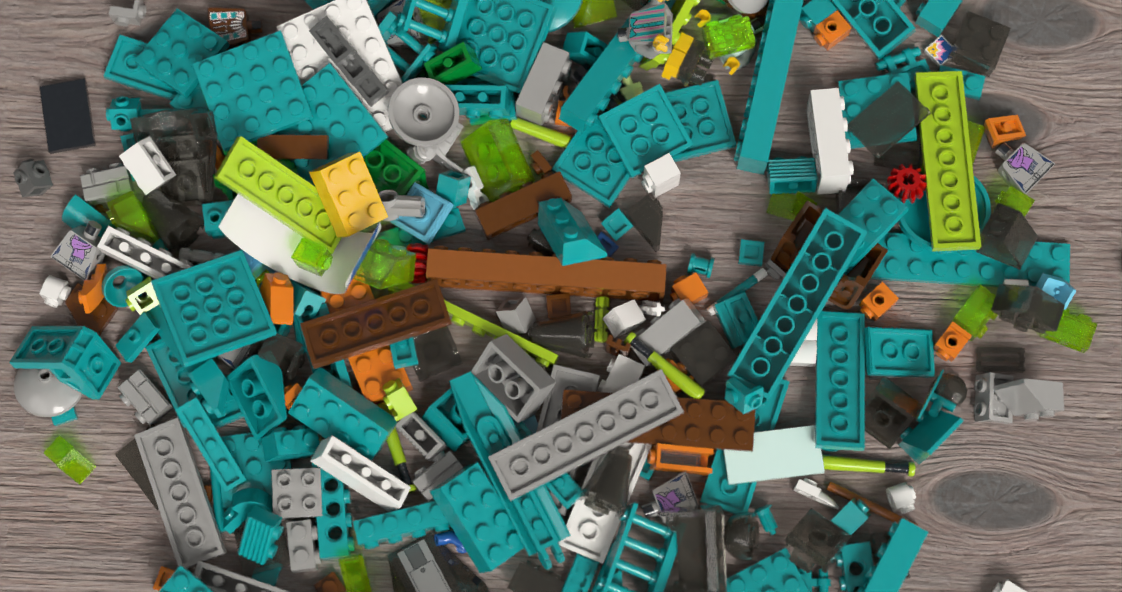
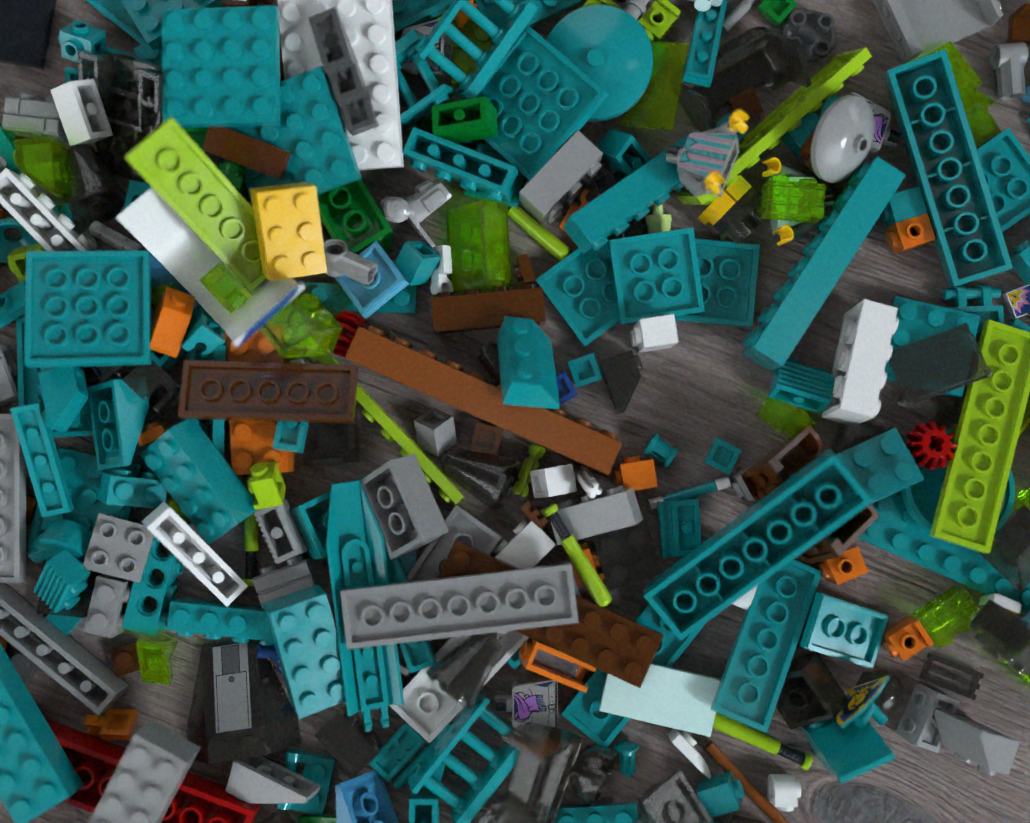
camera: 20 degrees right, 10 degrees up
light grey dish [388,78,459,147] -> none
teal bracket [725,377,764,414] -> none

